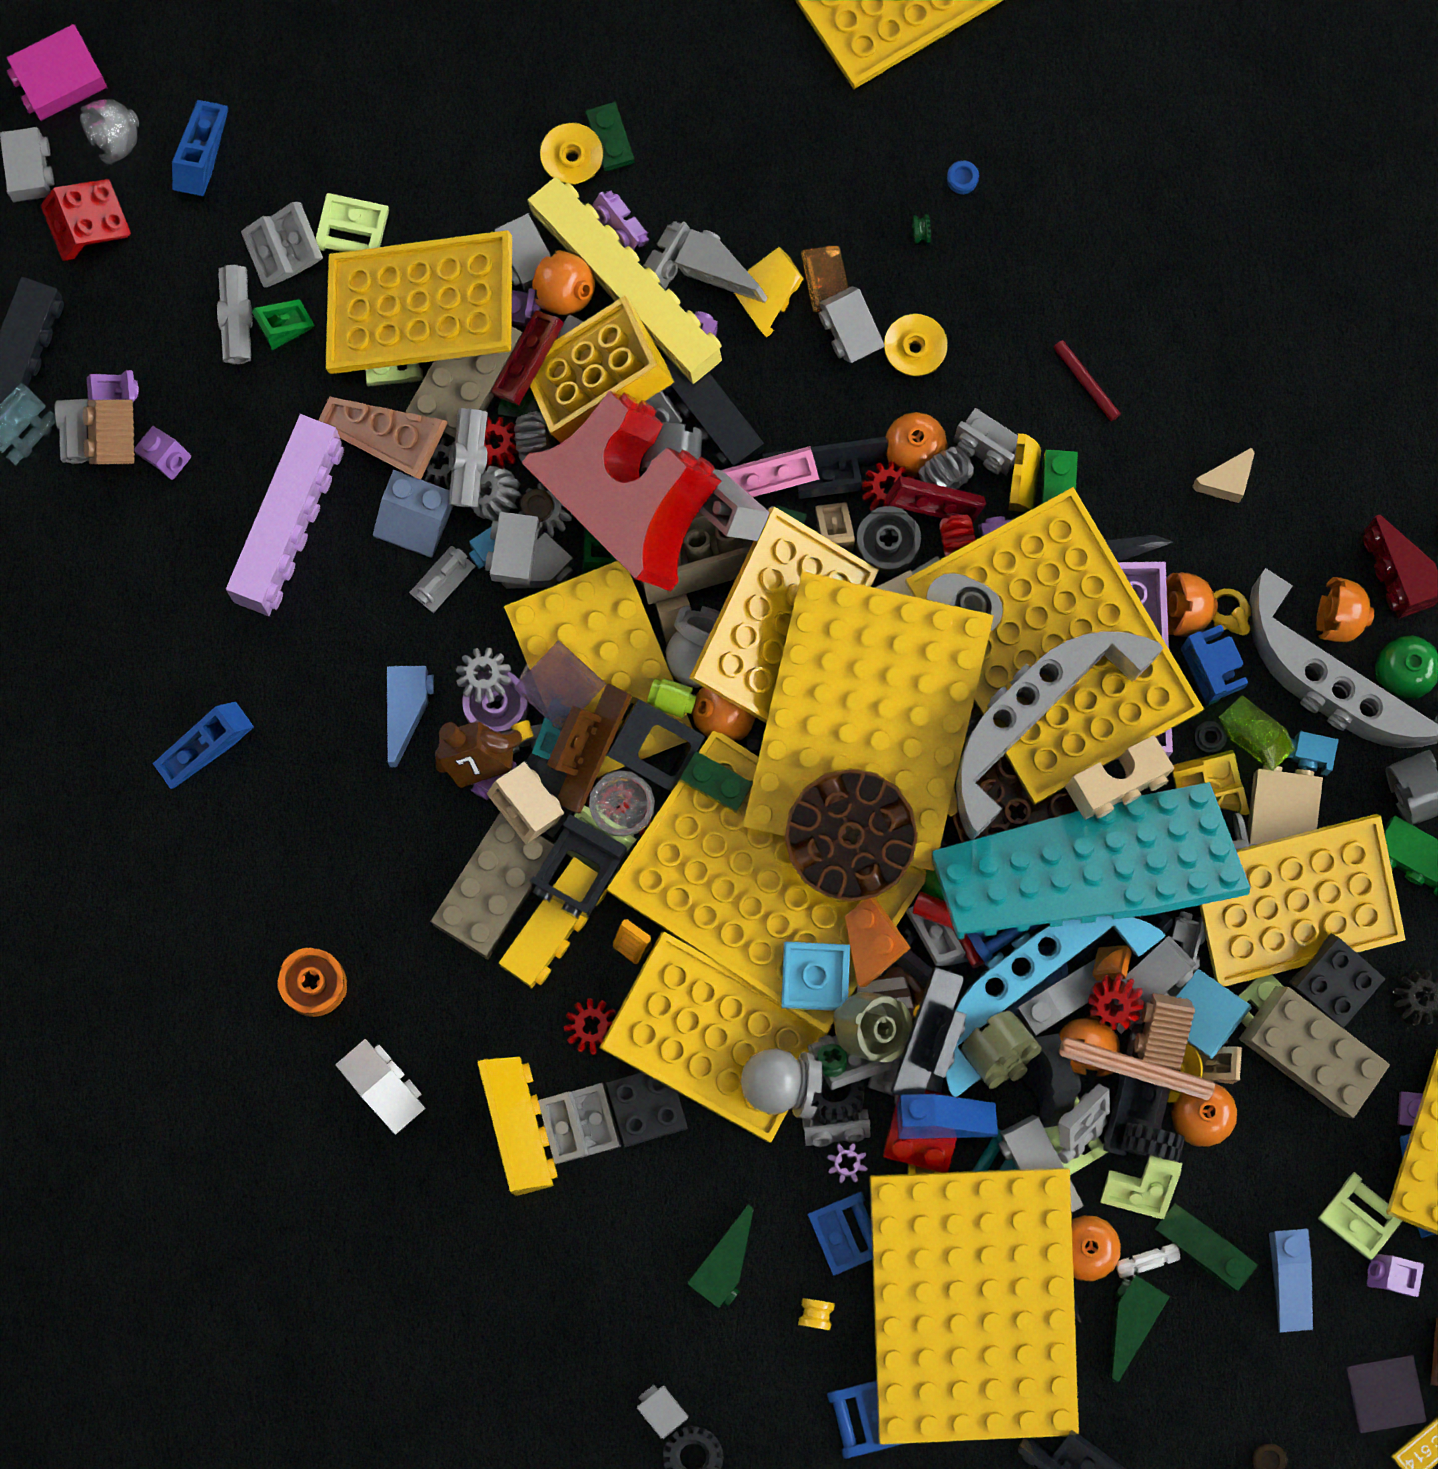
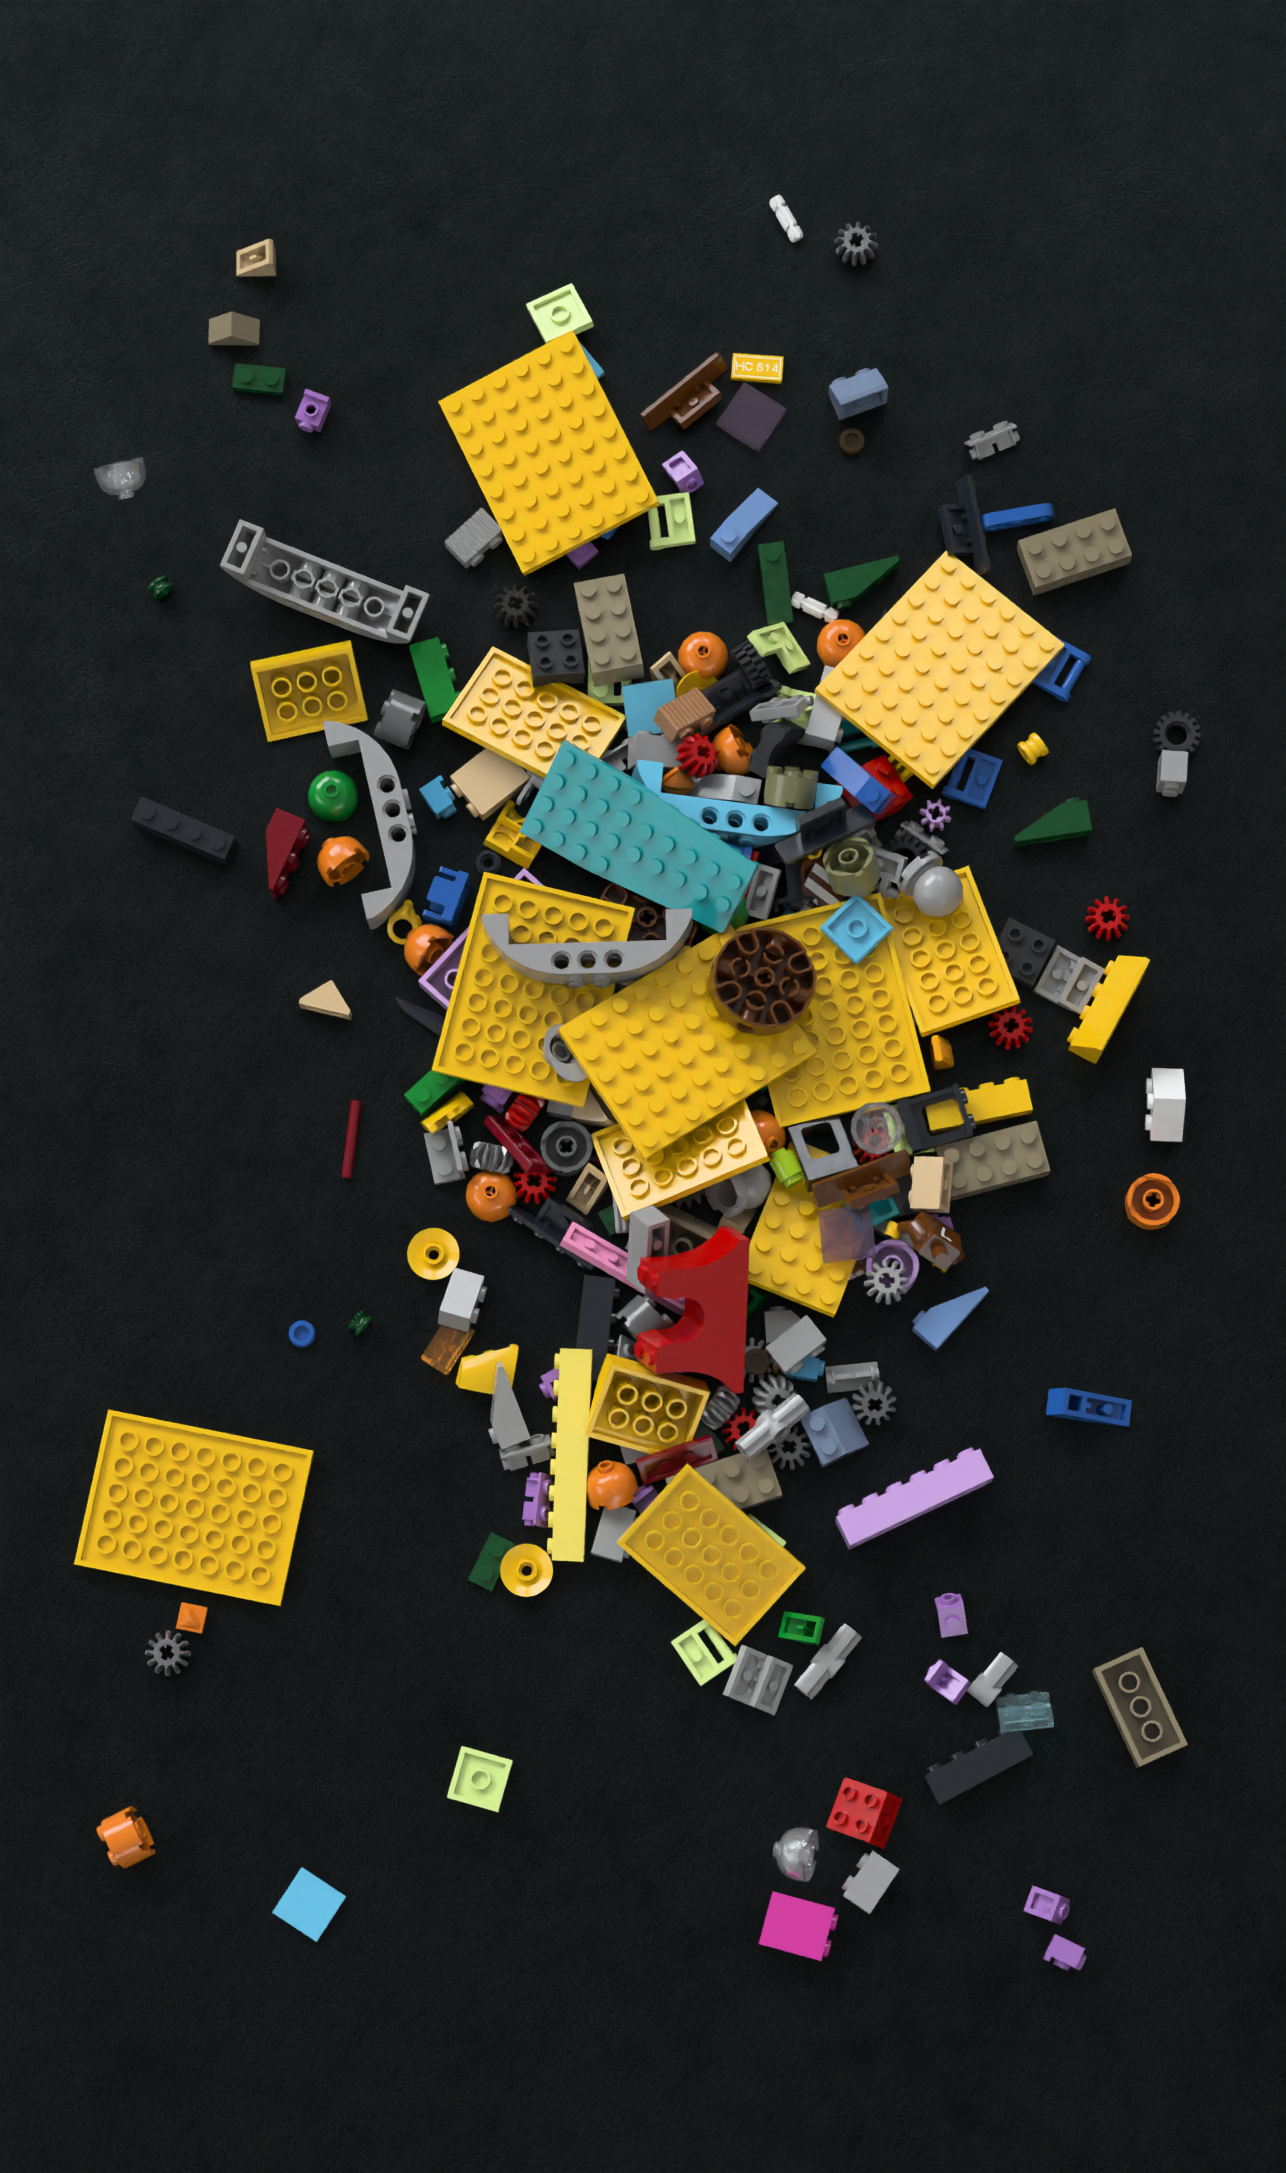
camera: 130 degrees left, 0 degrees up
medium nougat brick [83,399,135,464] -> none
blue slope [172,100,228,196] -> none
nougat wing [318,397,448,479] -> none
dark green plate [680,751,753,813] -> none
dark green bush [817,1044,847,1077] -> none
orange wing [845,897,911,987] -> none
red cylinder [912,892,954,930] -> none
nougat axle [1059,1037,1215,1100] -> none
tan arch [1065,735,1174,820] -> none
clear neon green brick [1219,695,1295,771] -> none
none -> dark grey gear [852,1381,896,1425]
none -> red gear [1085,896,1130,941]

